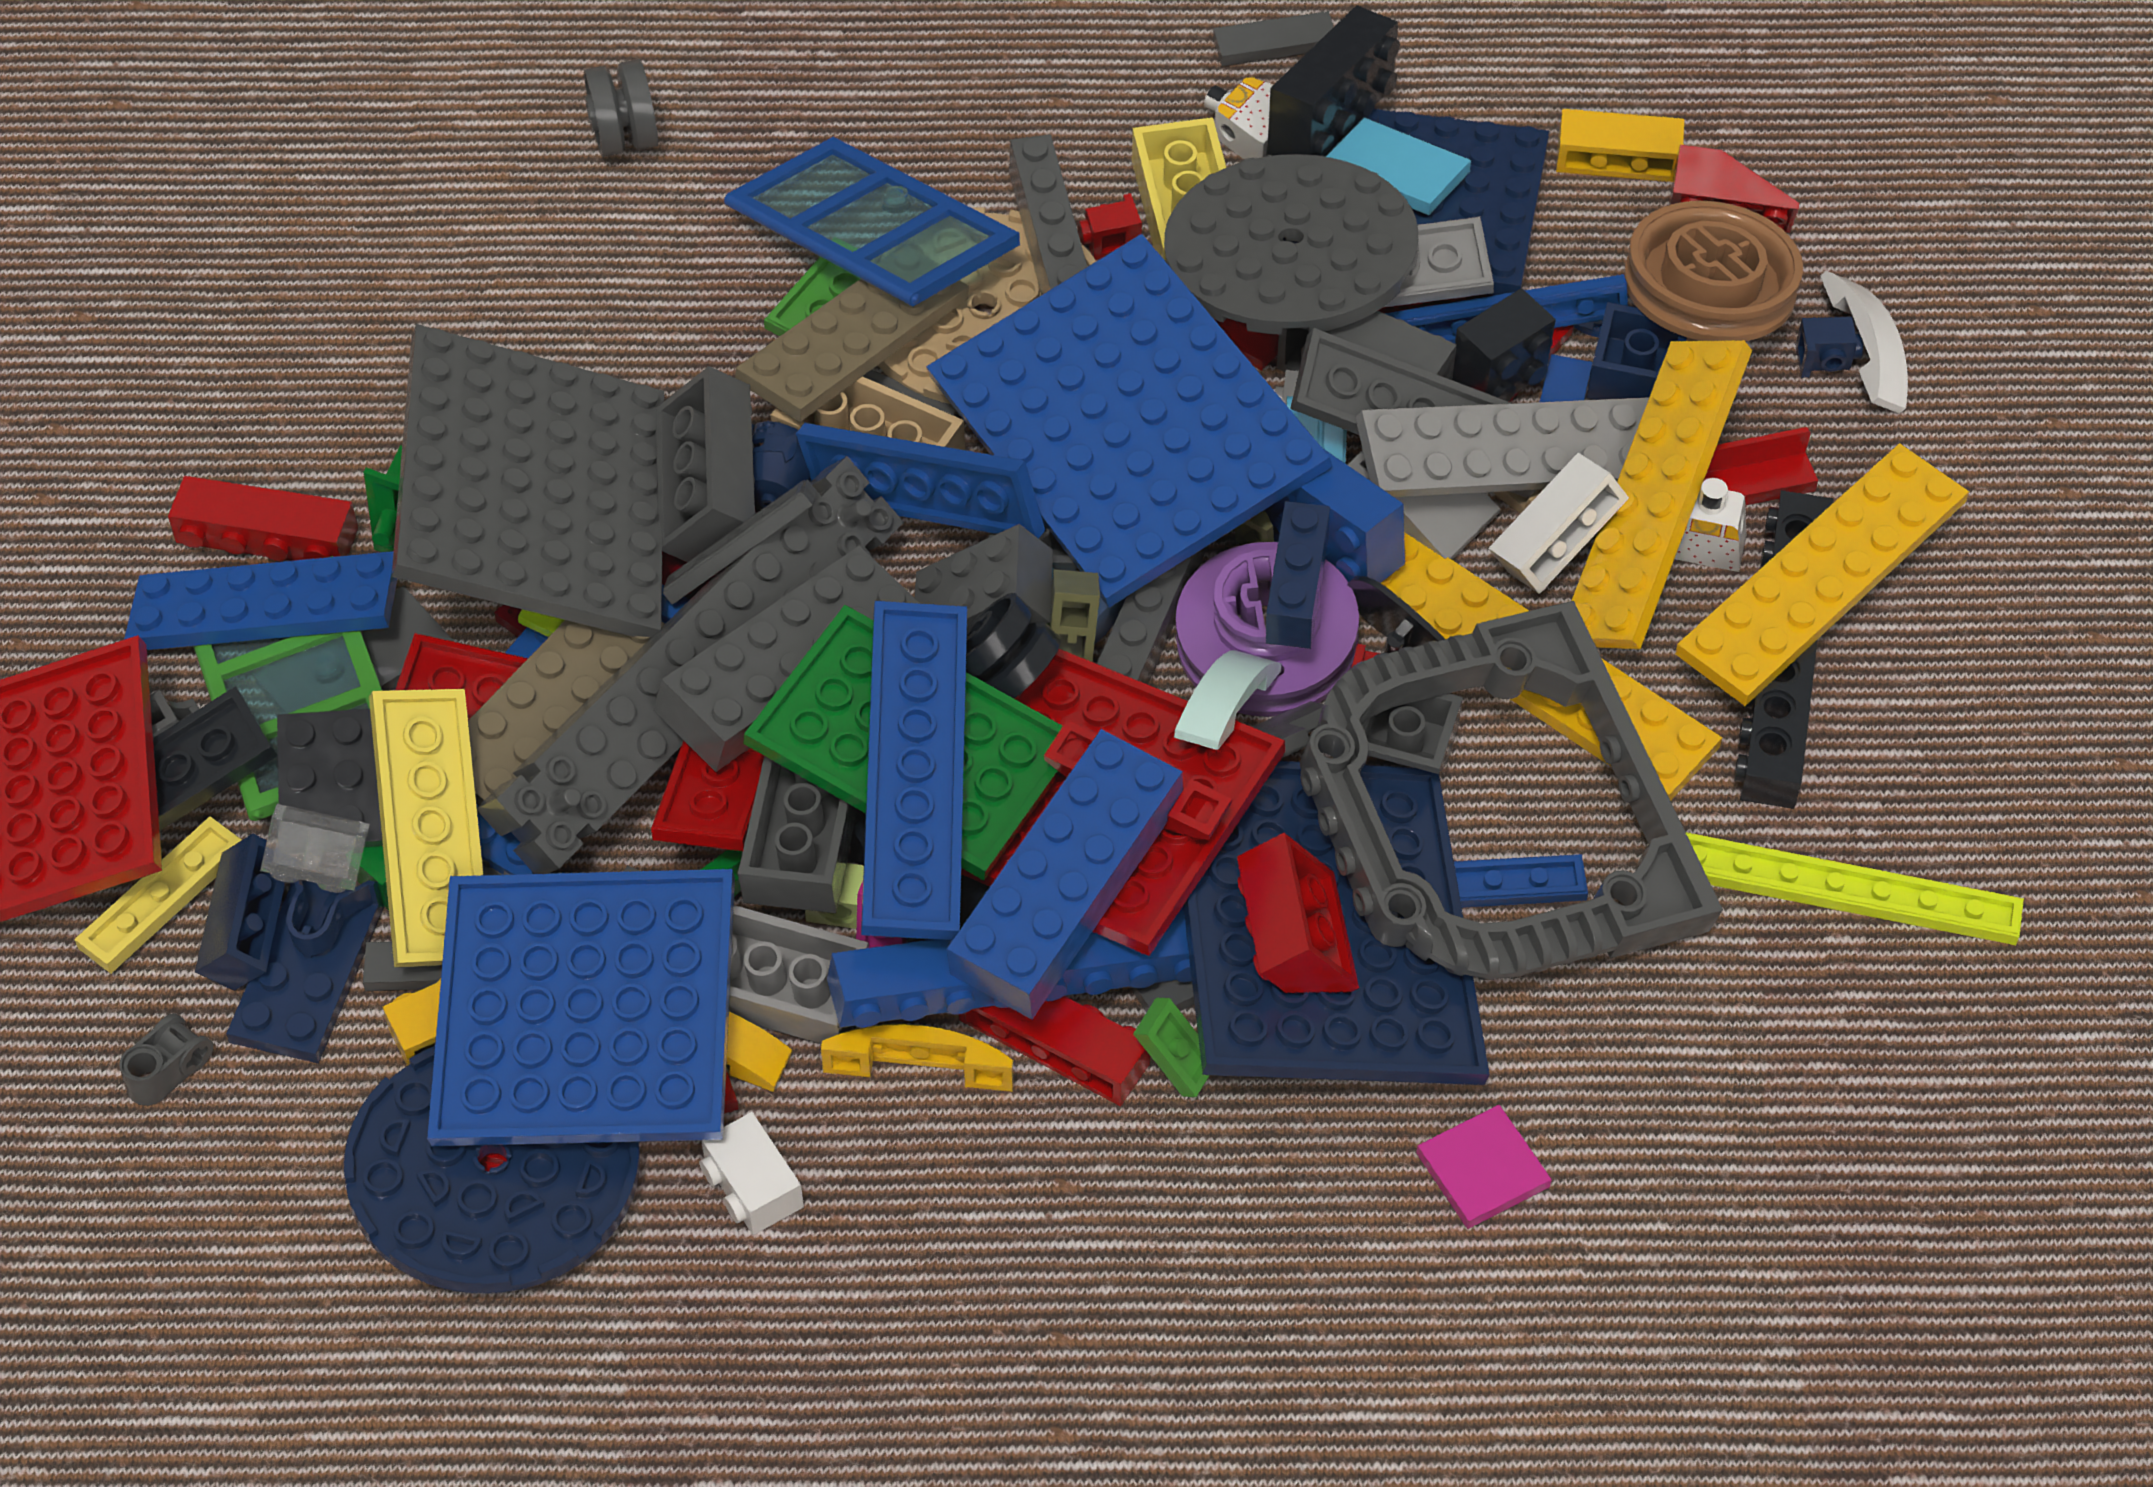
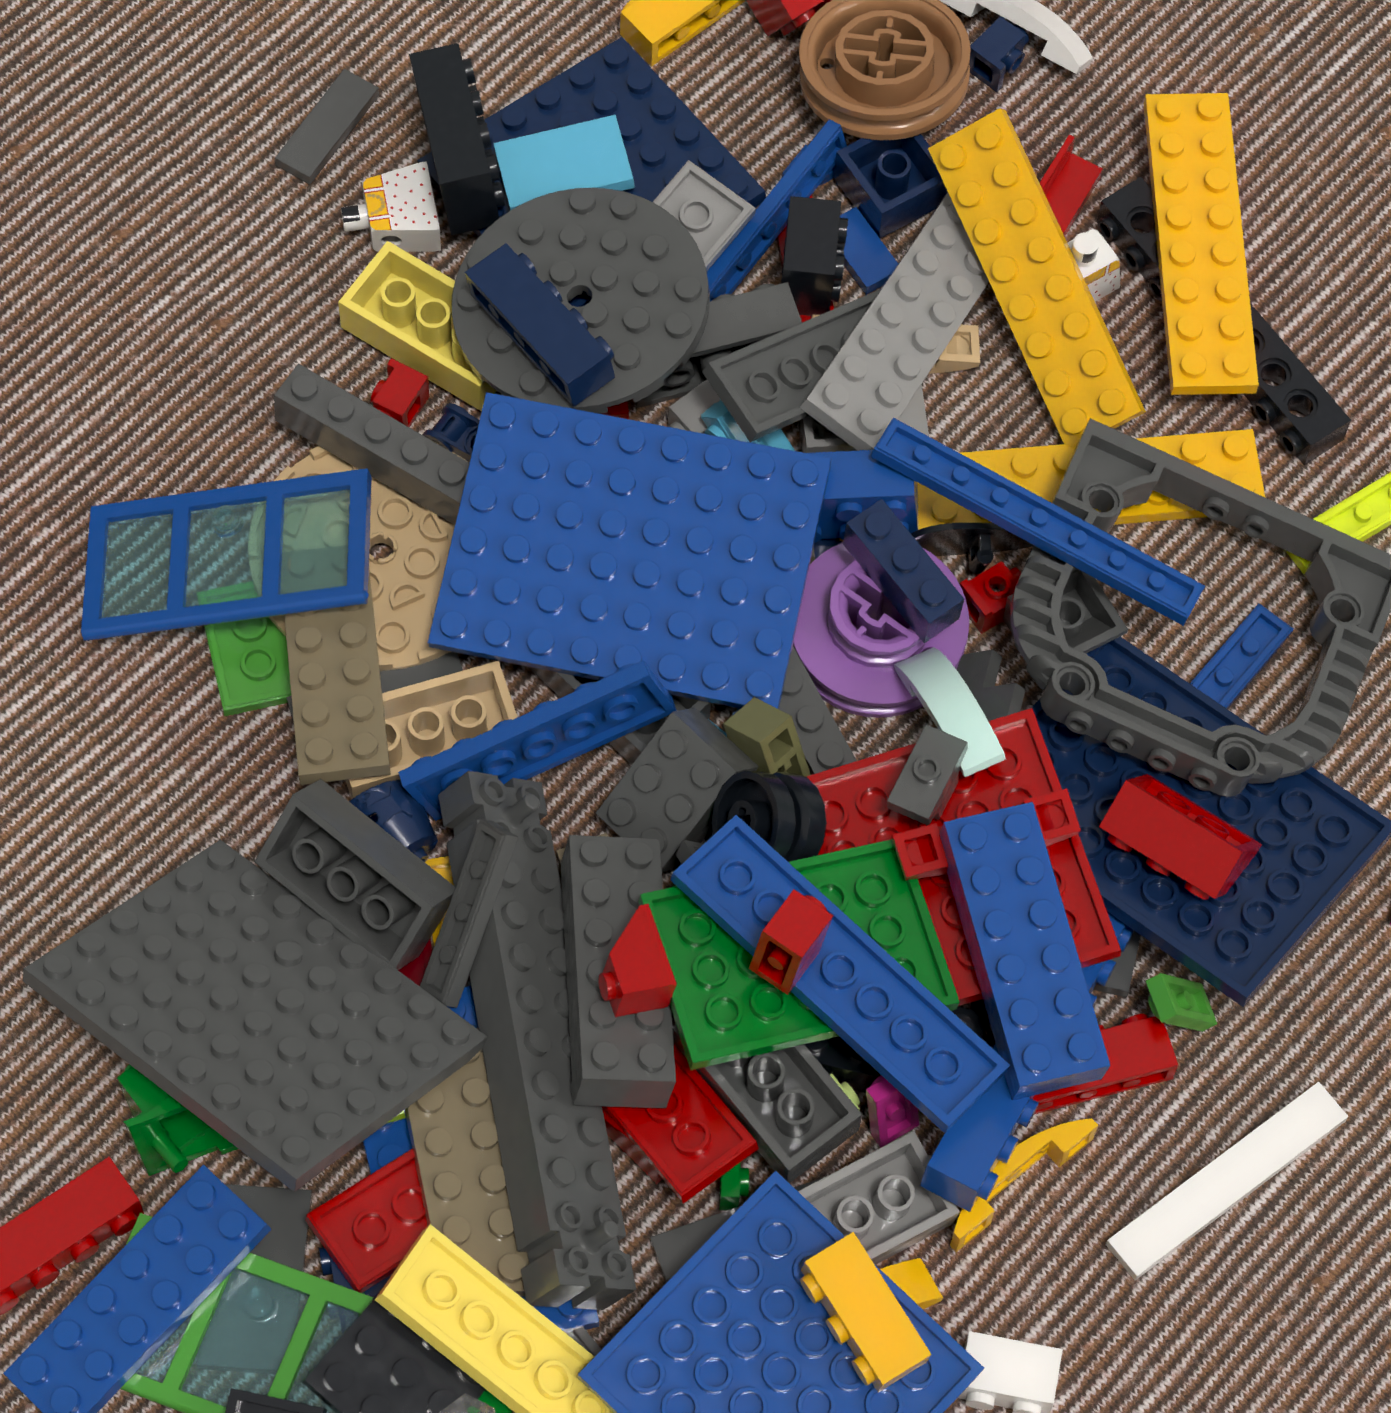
camera: 50 degrees left, 10 degrees up
white brick [1489,453,1629,594] -> none
none -> dark blue brick [465,243,615,407]
none -> red slope [598,904,677,1017]
none -> red brick [749,889,833,995]
none -> yellow brick [800,1232,932,1393]
none -> blue tile [871,417,1205,626]
none -> dark grey brick [887,724,968,825]
none -> white tile [1105,1082,1349,1280]

